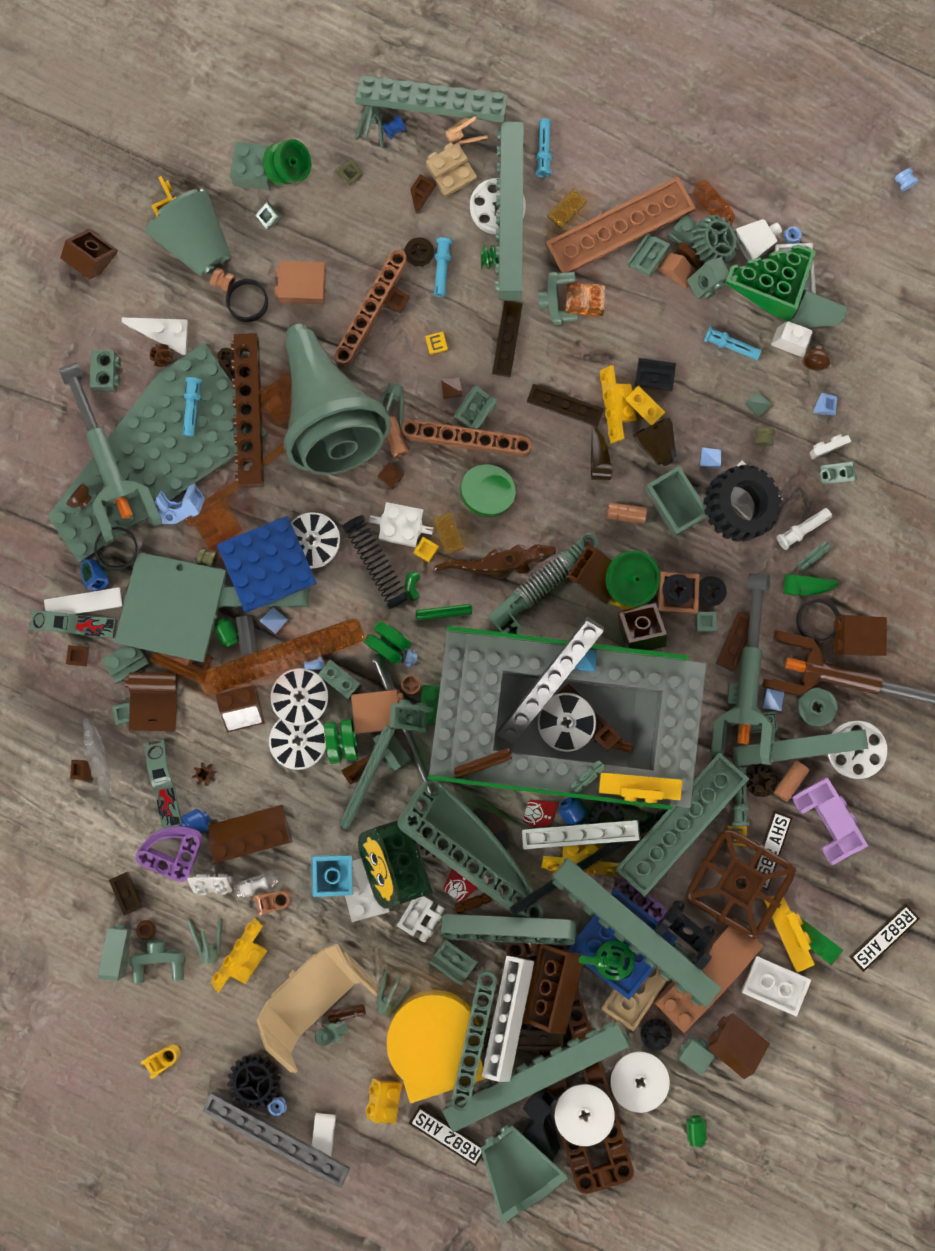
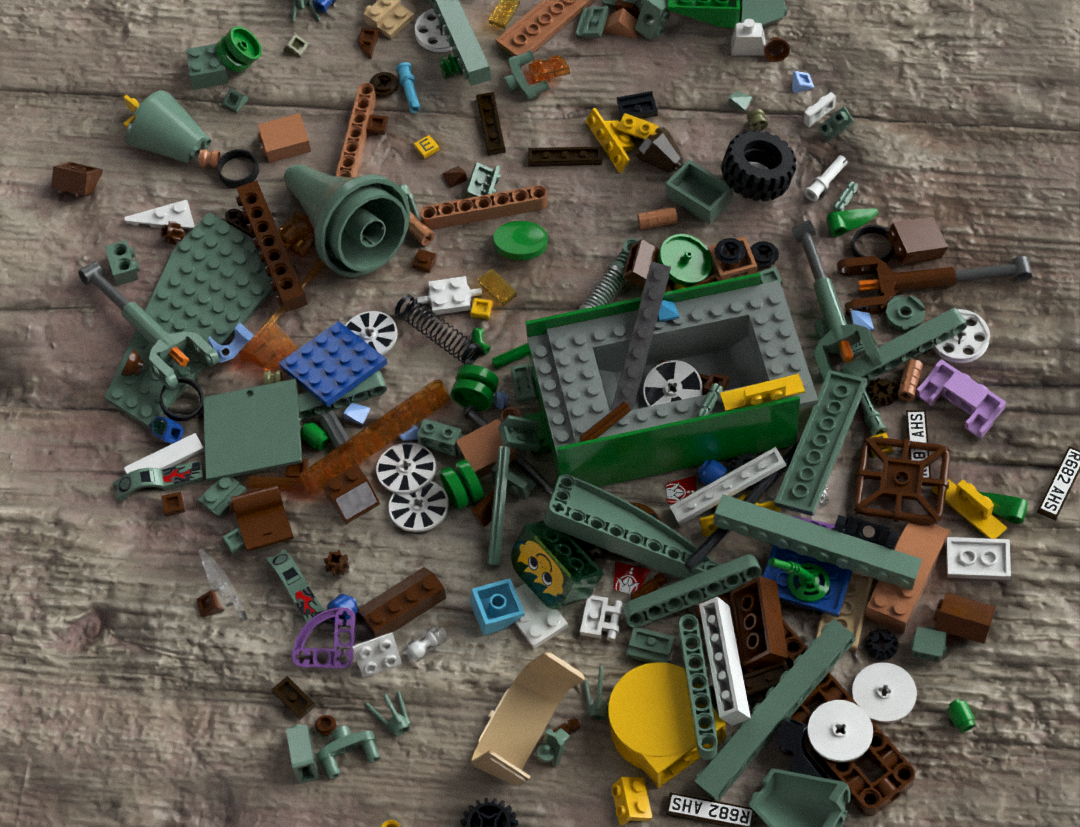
camera: 15 degrees left, 25 degrees down
medium azure pin [182,377,203,437] -> none
yellow bracket [210,917,267,993] -> none
nougat piece [253,890,292,915] -> none
reddish brown animal [434,544,556,579] -> none
dark brown piece [591,427,612,480] -> none
light blue slope [700,448,721,469] -> none
medium azure pin [704,325,761,361] -> none
reddish brown tile [716,611,750,672] -> none
none -> sand green plate [510,364,536,403]

